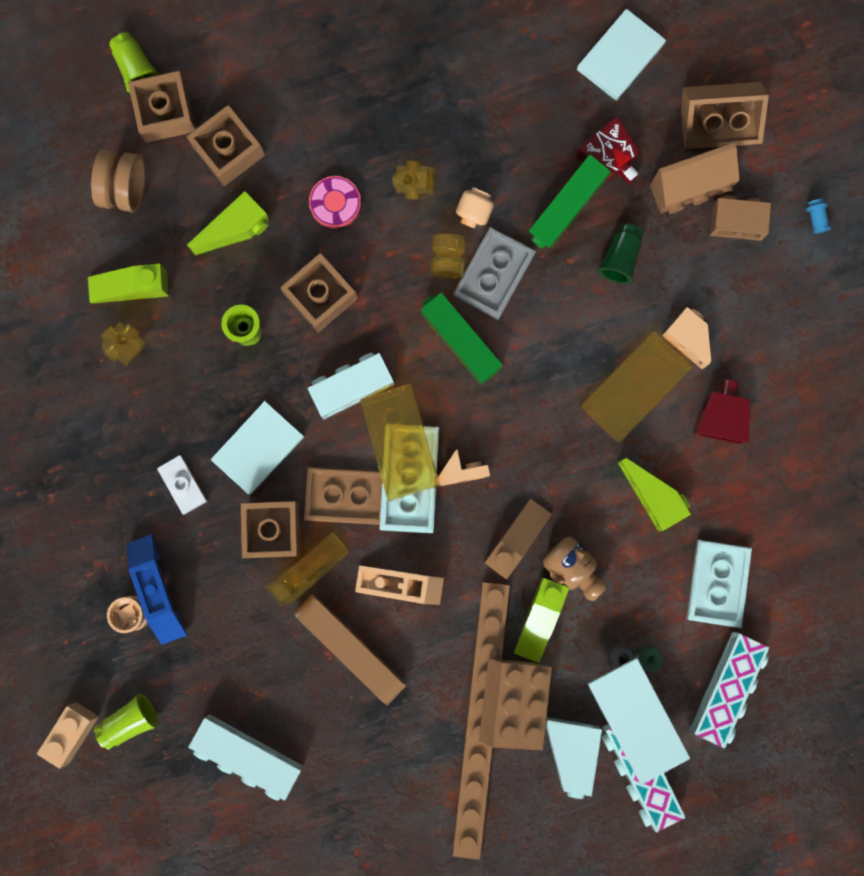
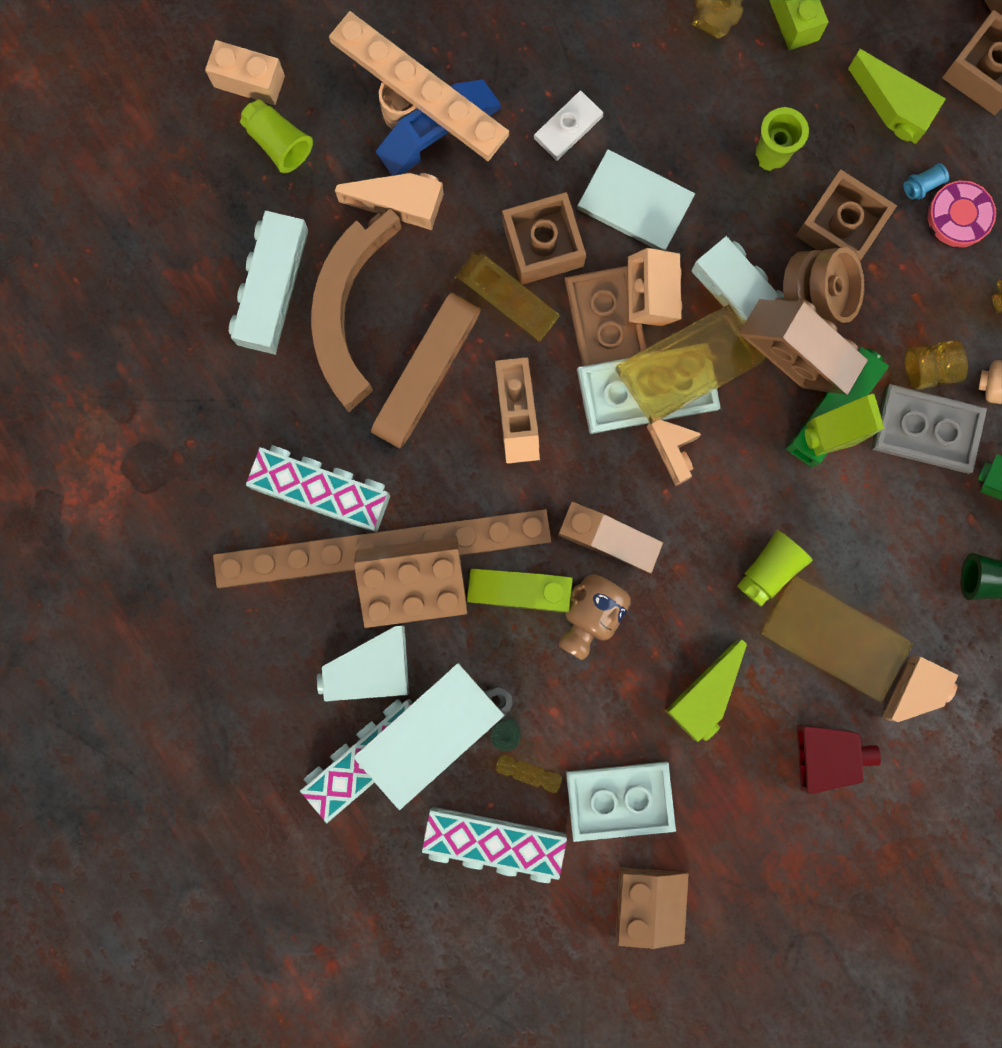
camera: 75 degrees right, 0 degrees up
none -> brick [246,445,390,533]
none -> medium nougat arch [311,208,402,412]
none -> light nougat plate [329,11,509,161]
none -> light nougat slope [335,173,444,230]
none -> clear yellow axle [496,755,562,793]
none -> medium nougat slope [615,867,689,949]
none -> light nougat brick [628,248,682,326]
none -> lime plant [737,530,813,607]
none -> medium nougat brick [739,298,867,395]
none -> medium nougat wheel [783,247,864,323]
none -> lime slope [805,394,885,456]
none -> dark azure pin [903,163,949,200]

